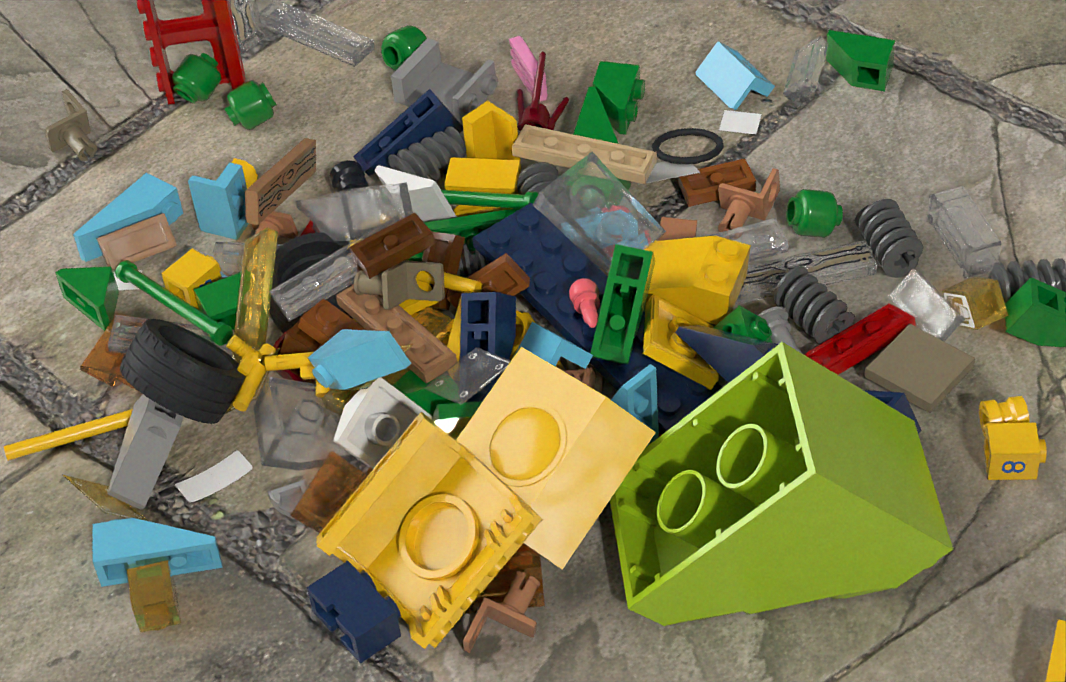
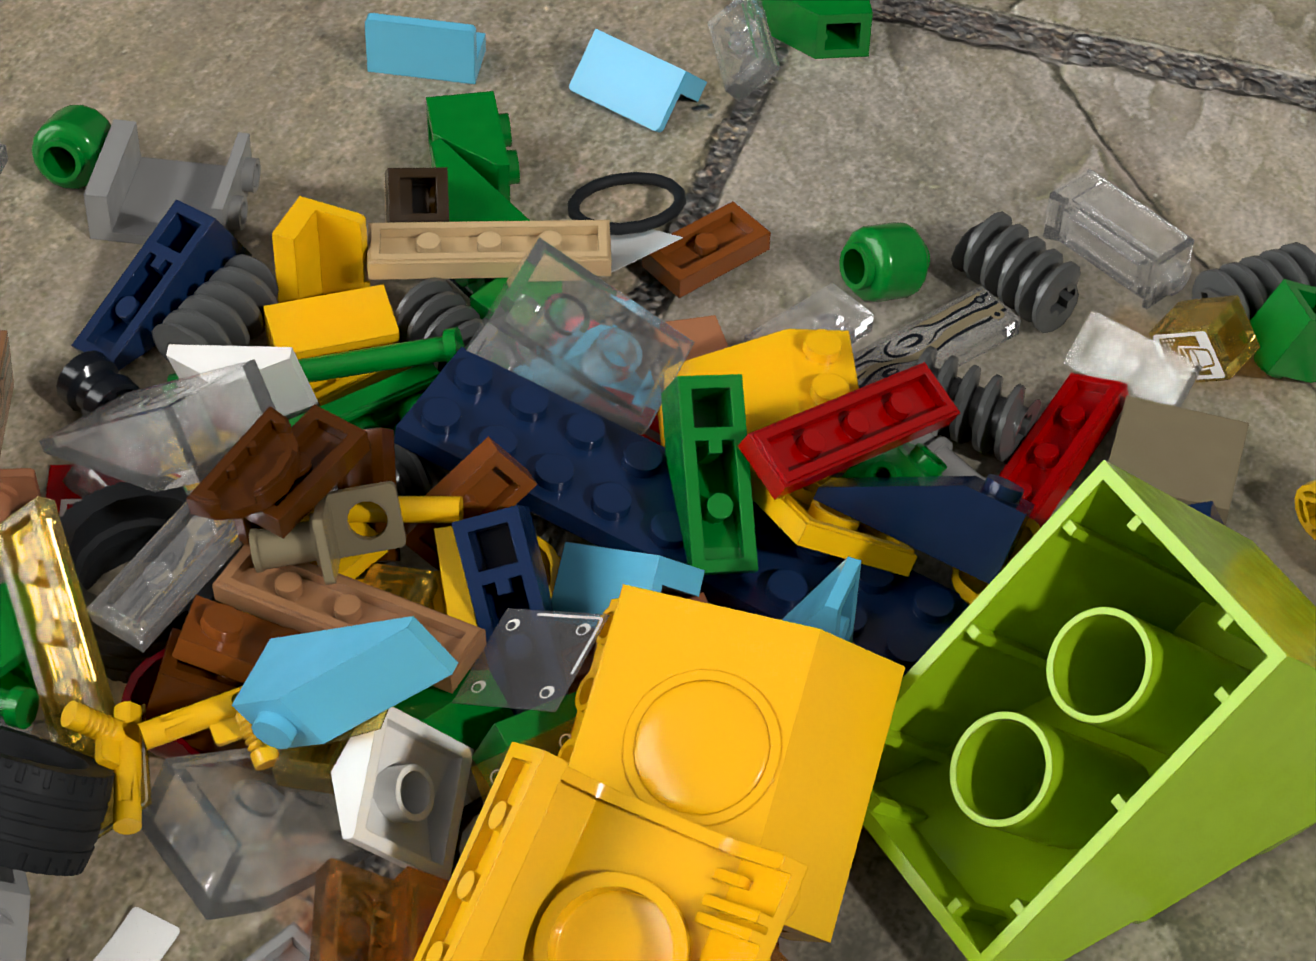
camera: 30 degrees left, 0 degrees up
bright pink tile [509,36,547,102] -> none
dark red plant [517,52,569,131] -> none
coral bar [569,278,600,328] -> none
nougat bracket [718,168,780,239] -> none
white sticker [719,110,762,134] -> none
none -> reddish brown tile [186,406,301,520]
none -> medium azure panel [365,13,486,84]
none -> dark brown leg [384,167,449,223]
none -> red tile [738,362,961,500]

